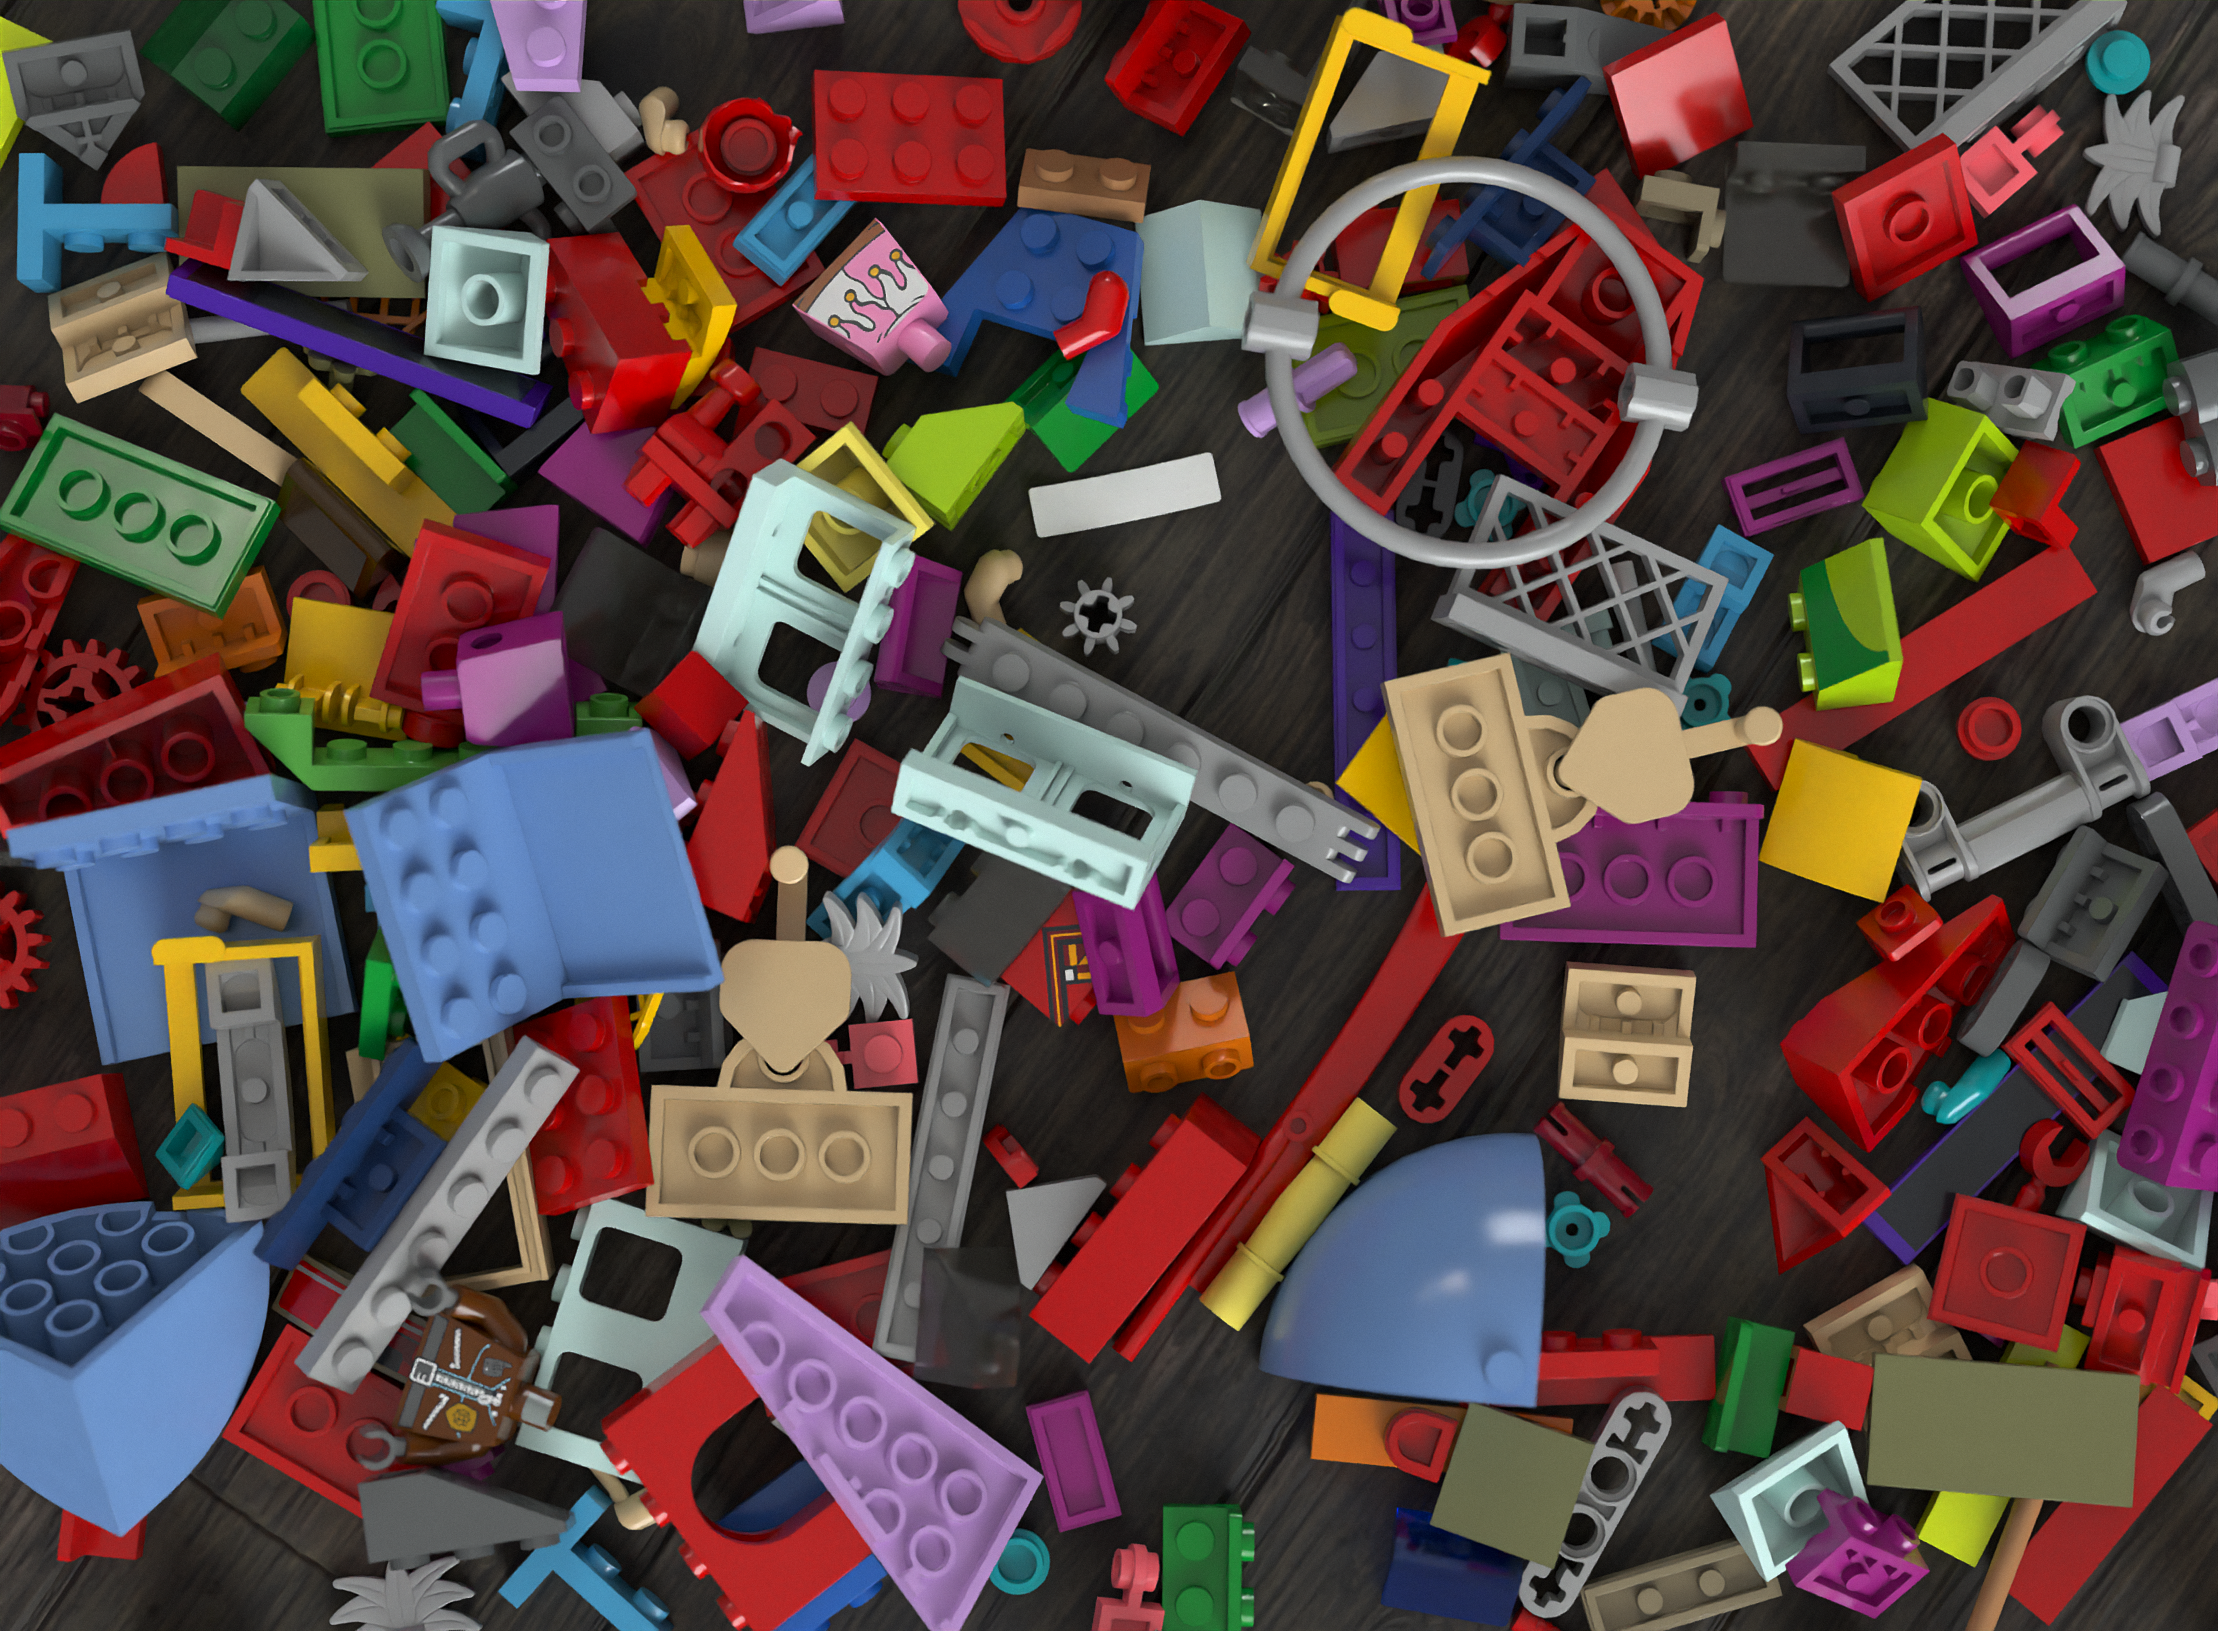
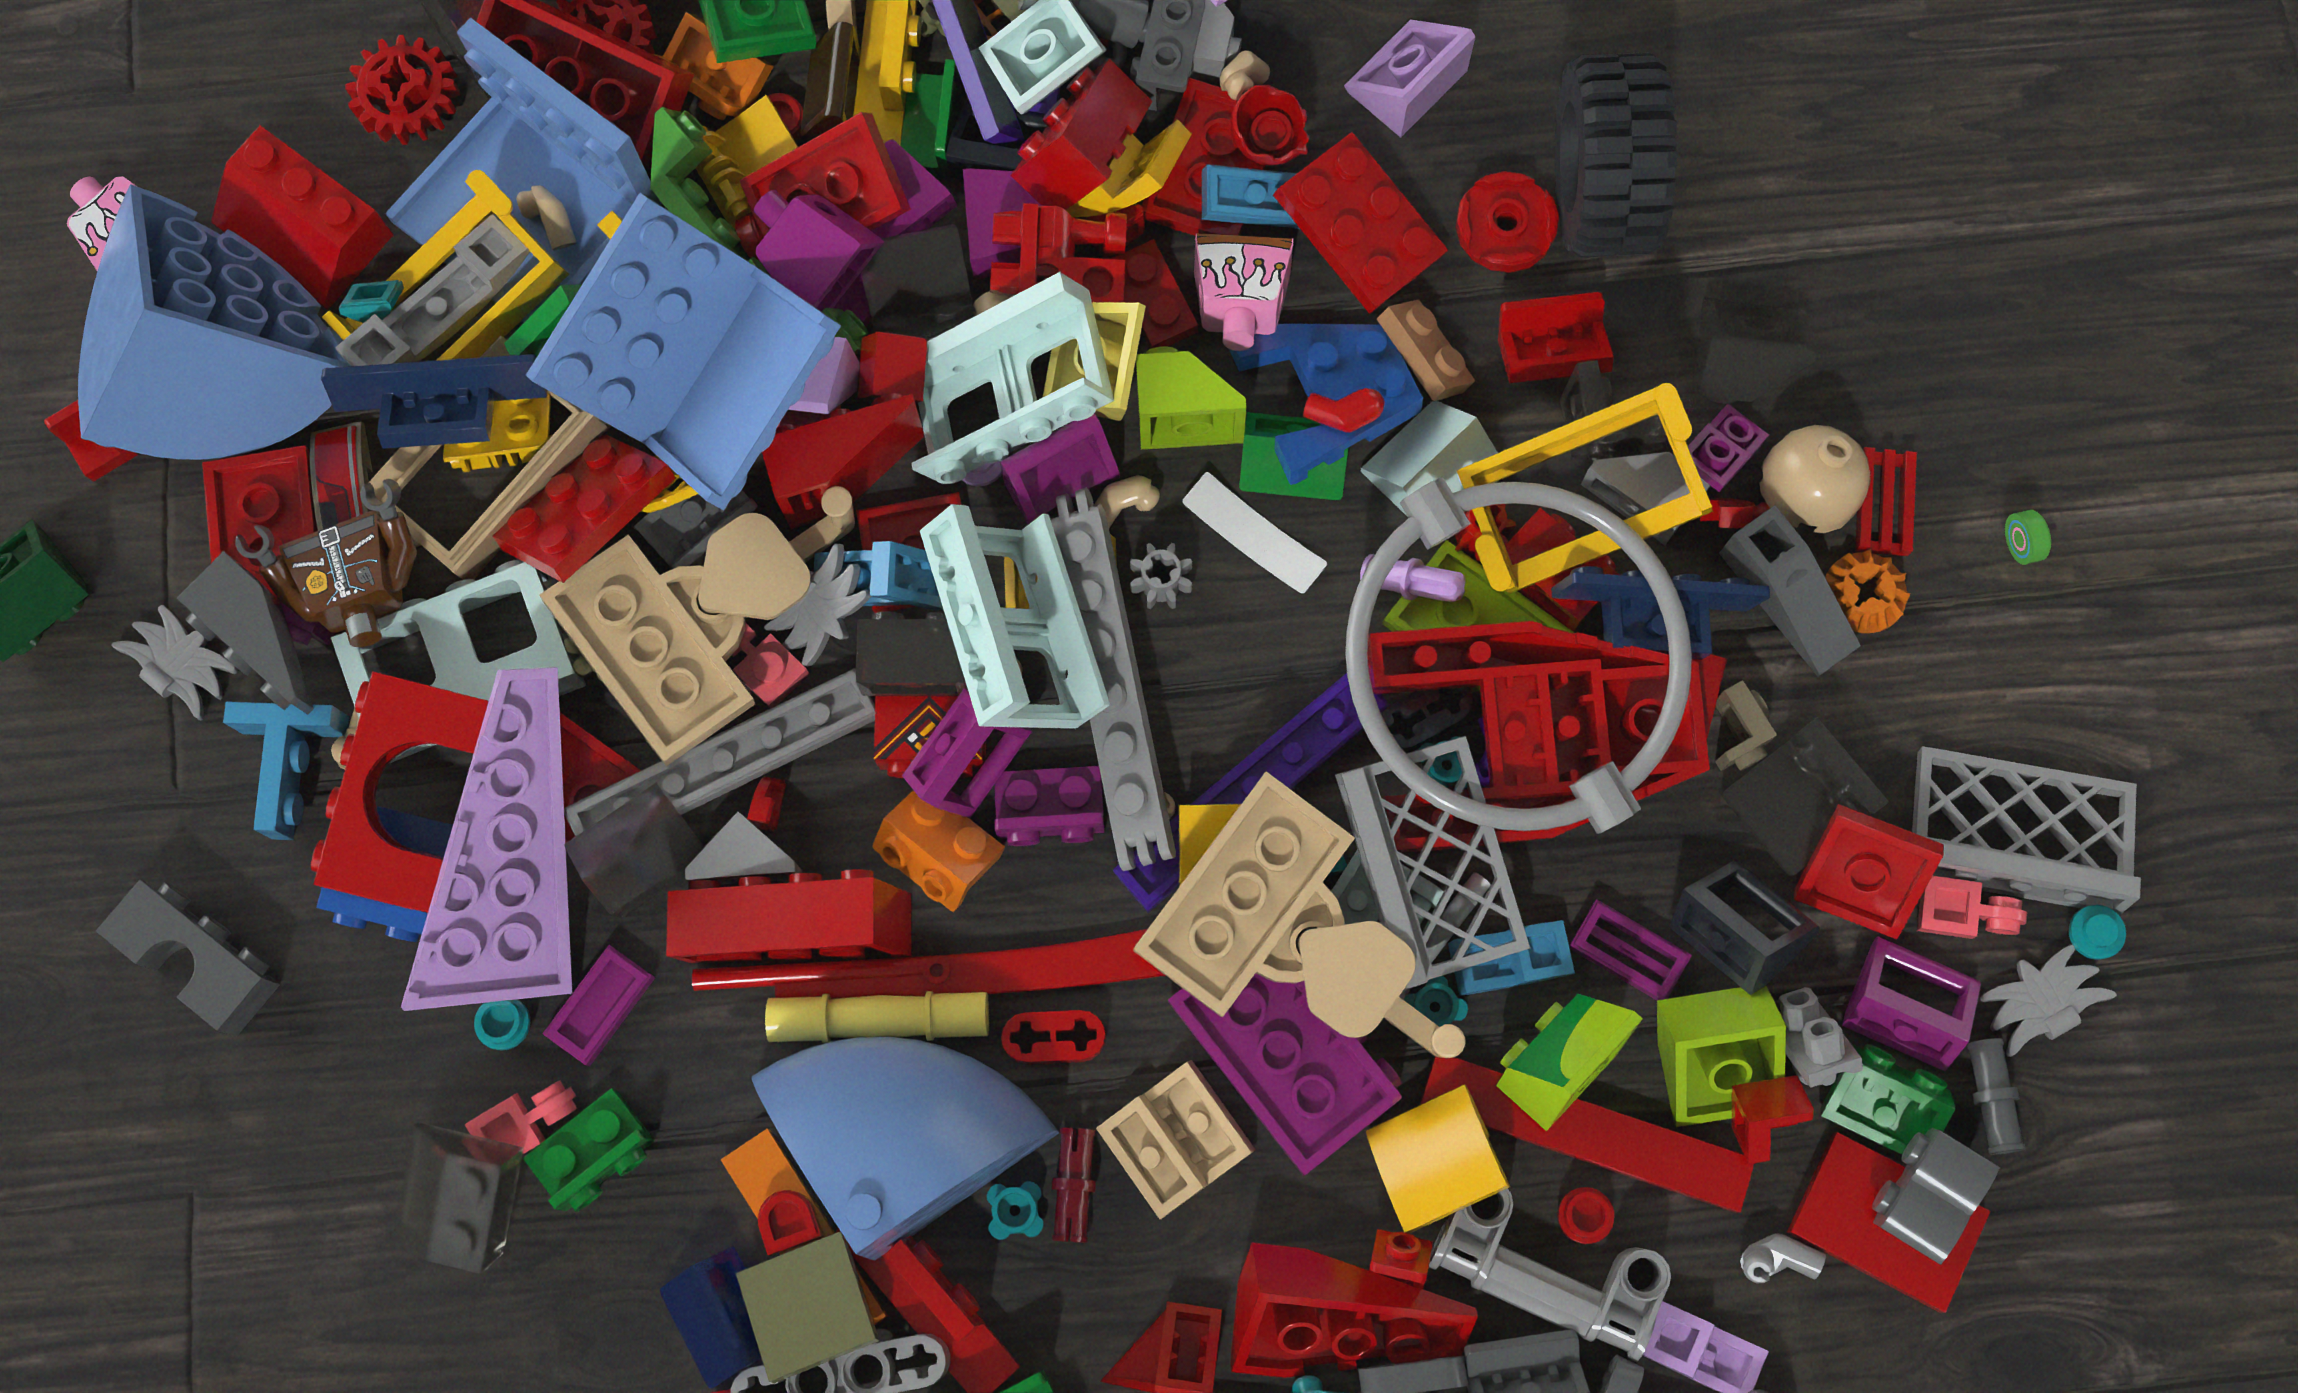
camera: 55 degrees right, 10 degrees down
light grey plate [294,1035,580,1395] -> none
tile [1602,12,1754,181] -> none

